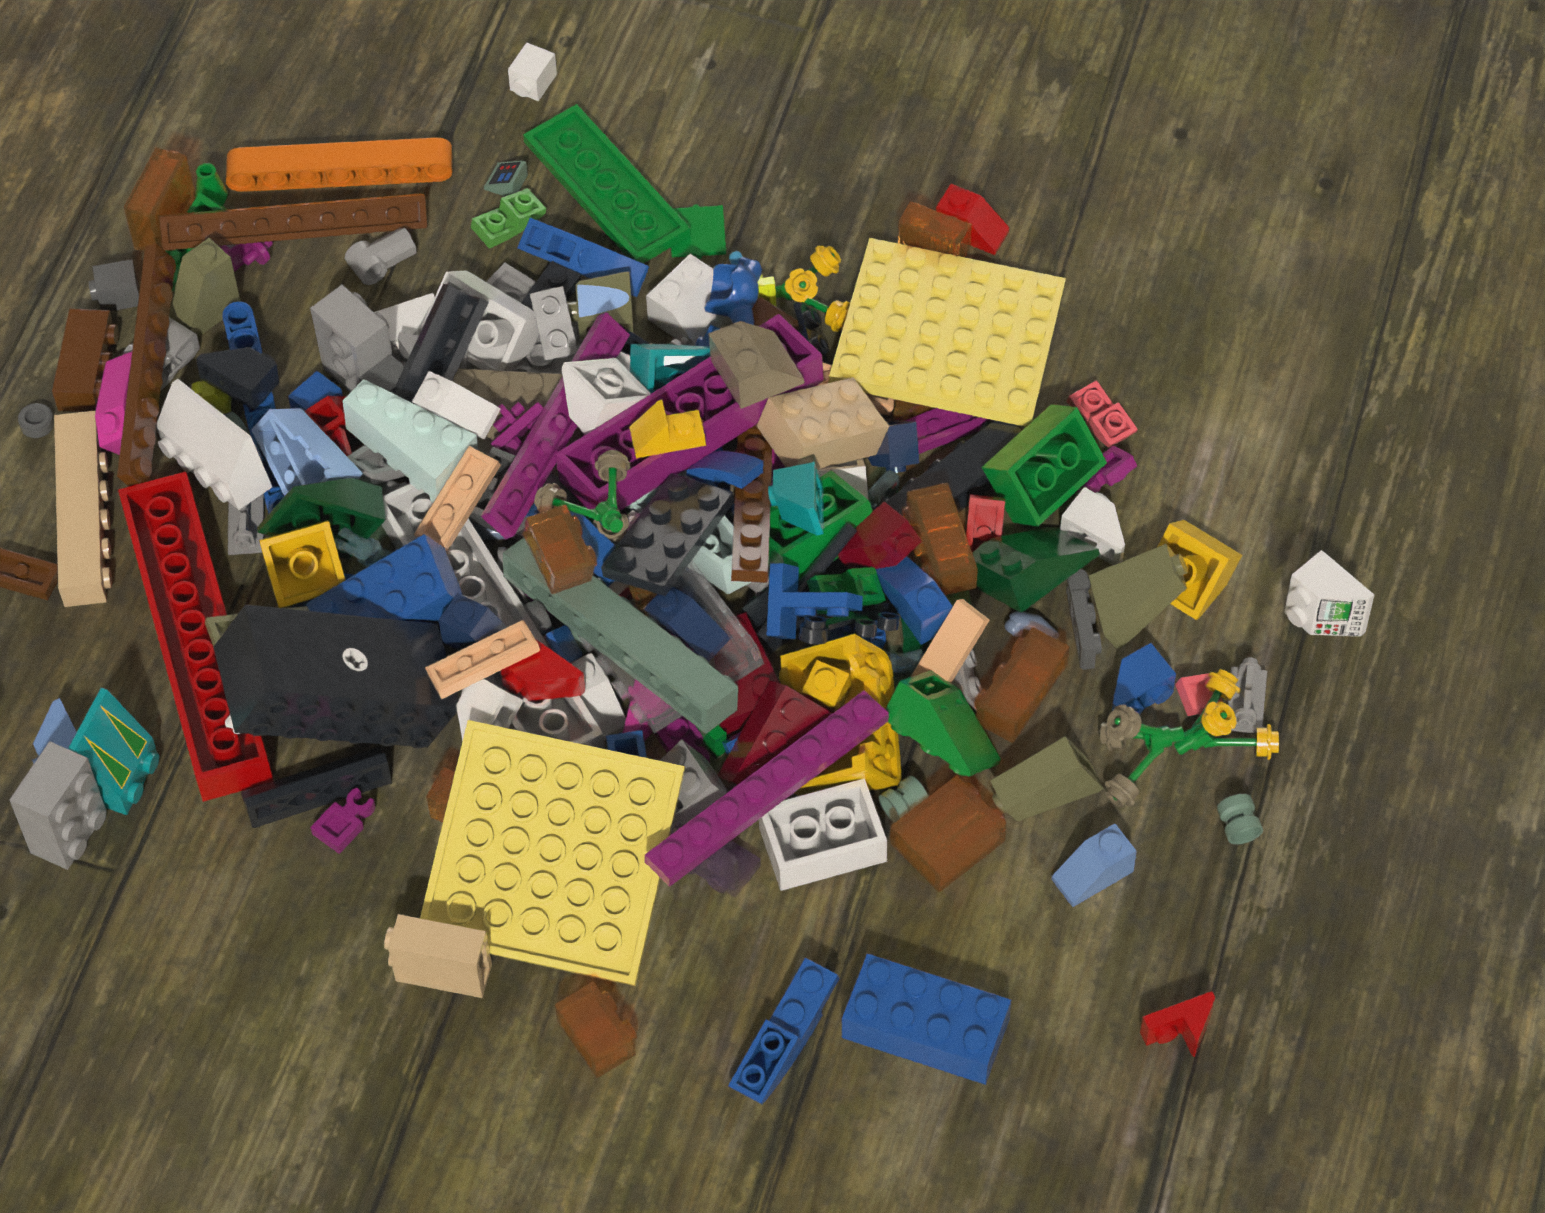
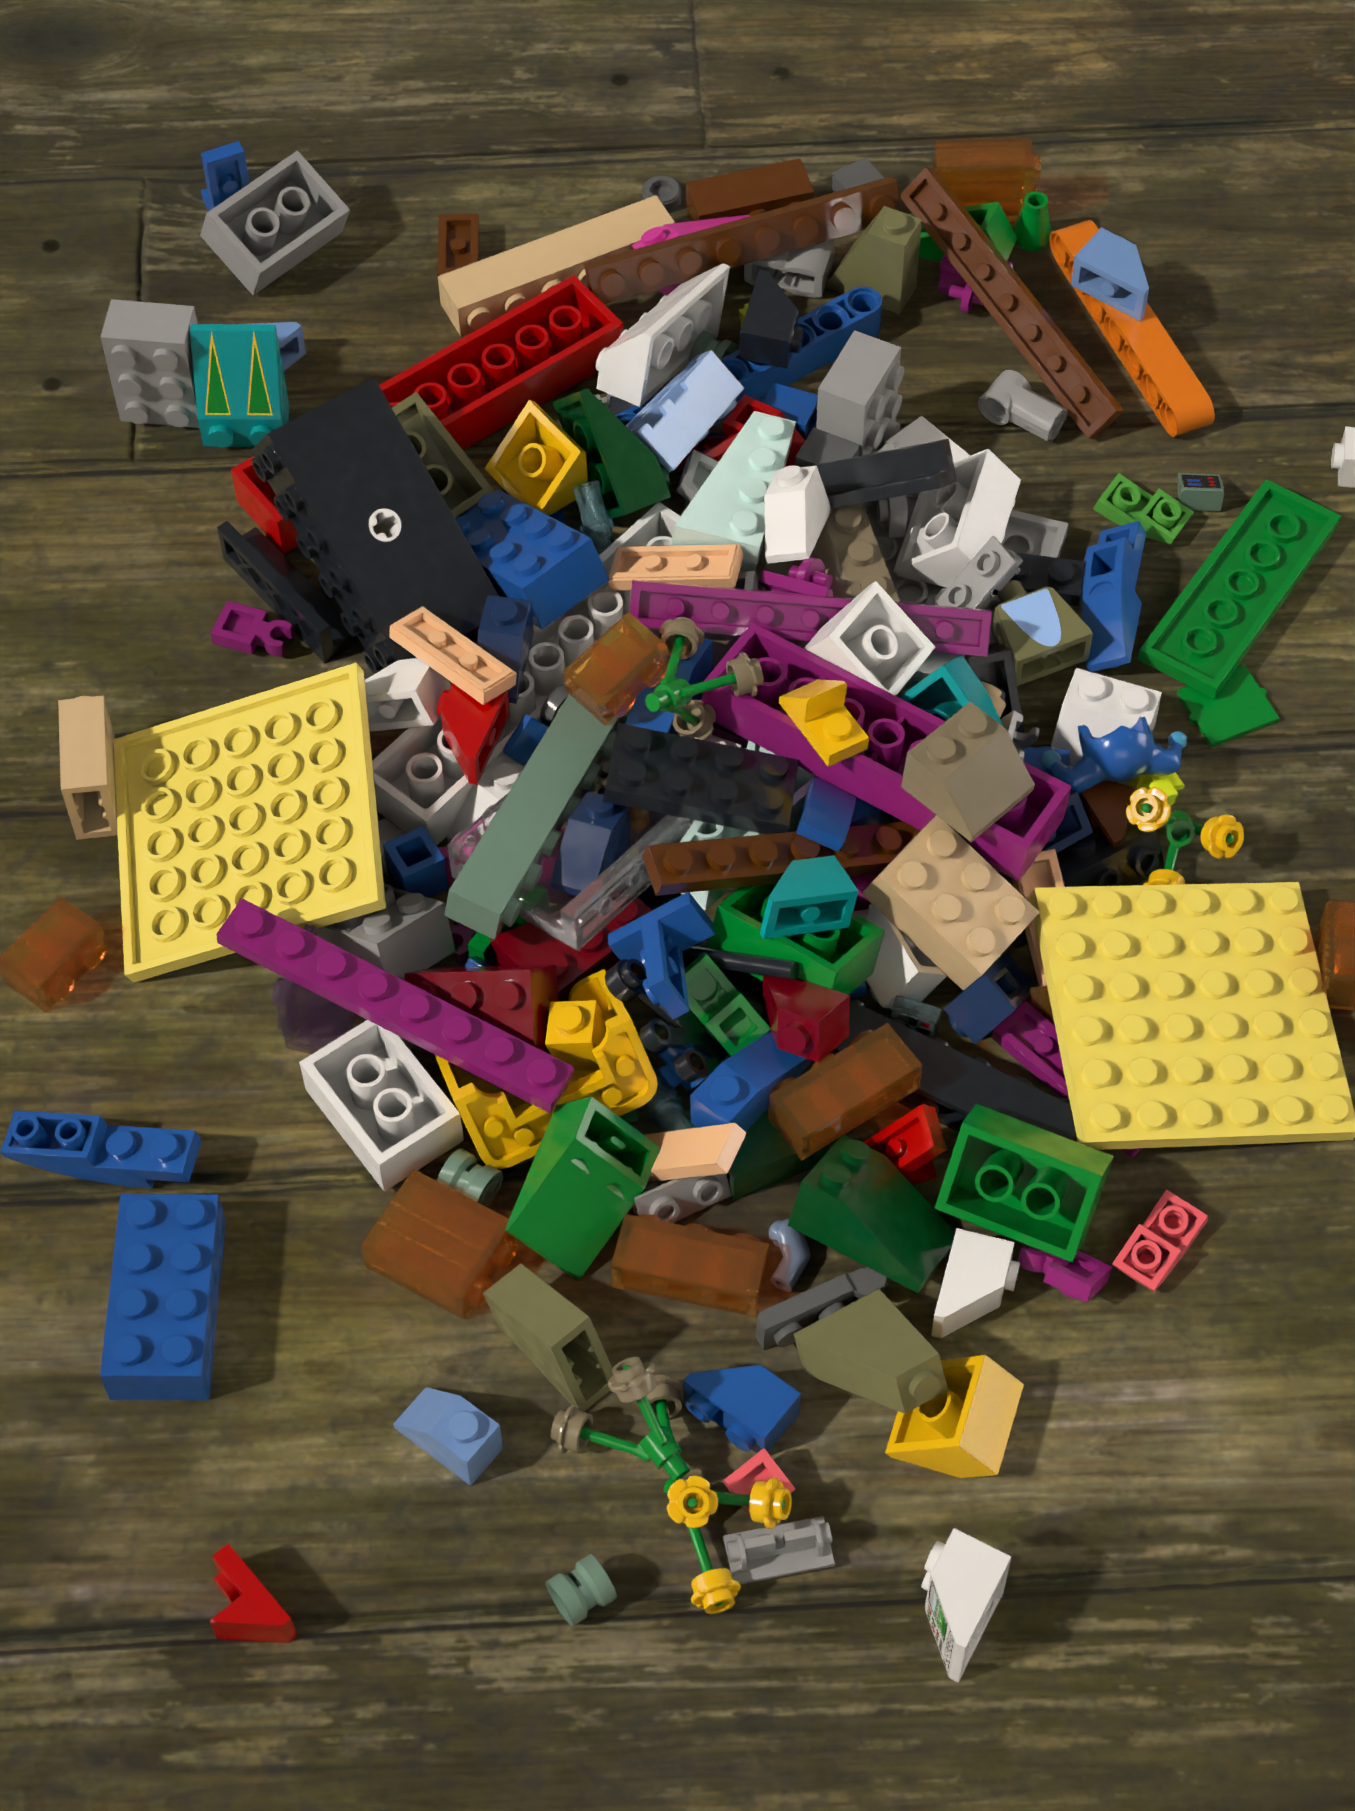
camera: 70 degrees right, 0 degrees up
none -> medium blue slope [1071,227,1149,321]

